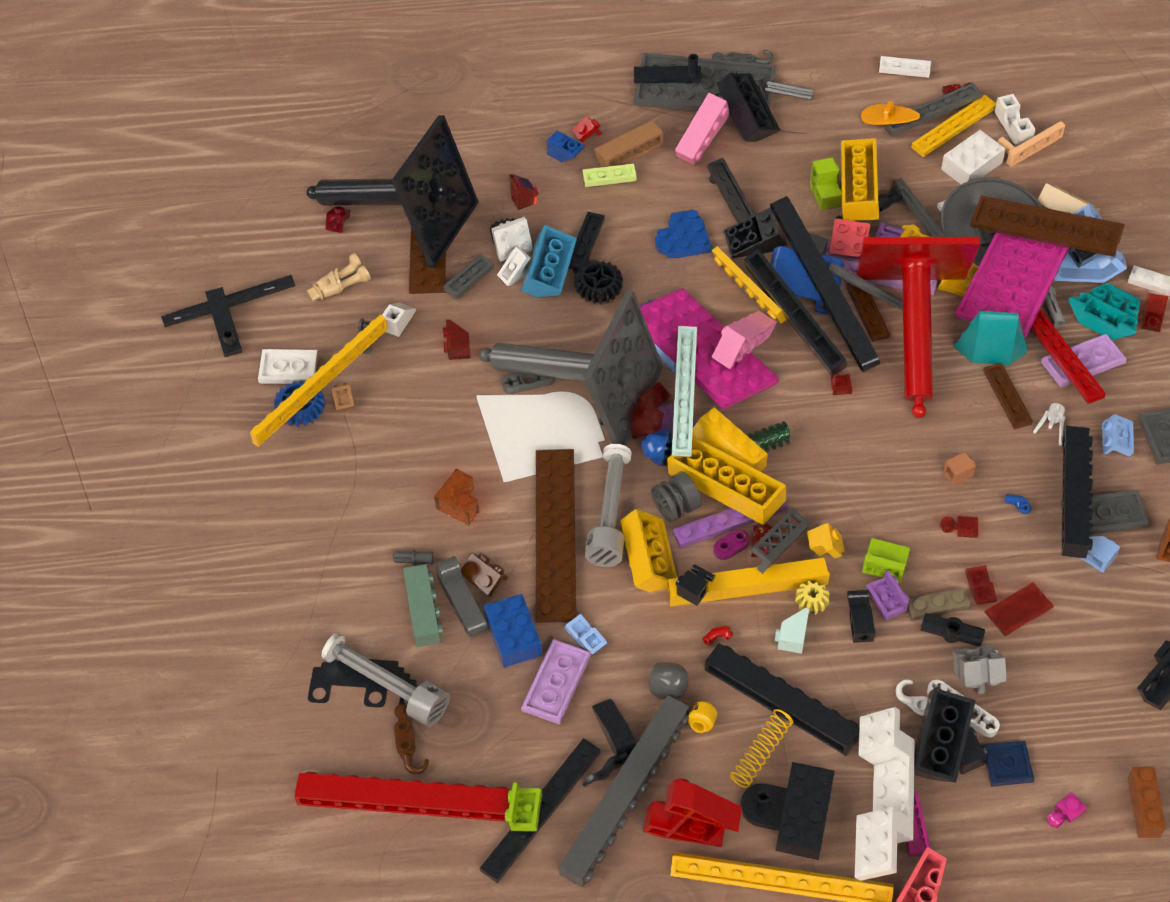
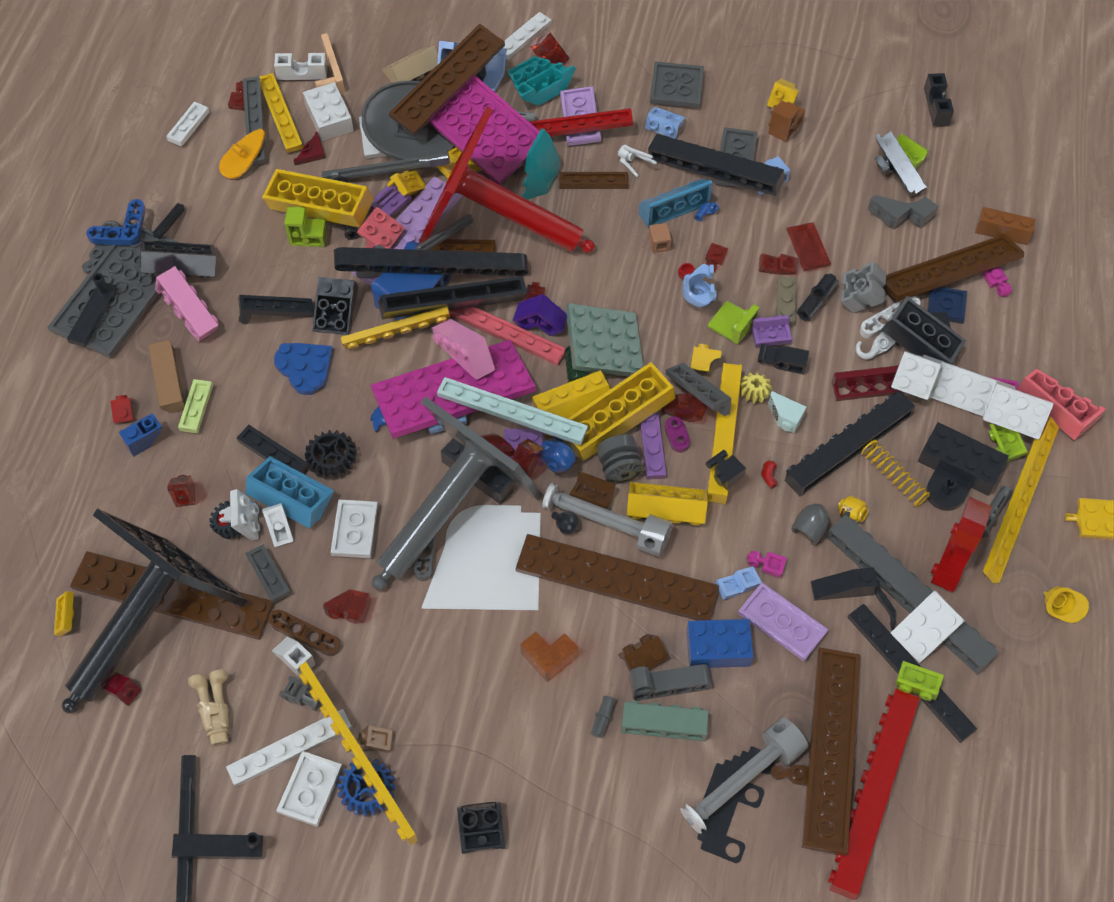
camera: 75 degrees left, 5 degrees up
none -> yellow plate [54,591,74,637]
none -> blue beam [86,199,146,245]
none -> white plate [226,709,352,787]
none -> reddish brown beam [268,610,340,656]
none -> dark red tile [293,131,325,166]
none -> white plate [330,500,378,558]
none -> coral tile [448,307,567,366]
none -> black slope [457,802,506,854]
none -> dark purple brick [512,294,567,336]
none -> black piece [551,511,579,535]
none -> sand green plate [566,303,643,377]
none -> reddish brown bracket [570,472,616,509]
none -> dark azure slope [639,179,713,229]
none -> red plate [678,263,695,280]
none -> light blue piece [682,264,716,308]
none -> dark pink plate [746,551,787,578]
none -> reddish brown plate [802,647,860,856]
none -> dark red fence [831,365,906,401]
none -> dark grey arch [868,196,938,229]
none -> reddish brown plate [883,234,1024,302]
none -> white plate [891,591,965,663]
none -> dark grey pin [982,486,1012,538]
none -> lime bracket [988,423,1028,463]

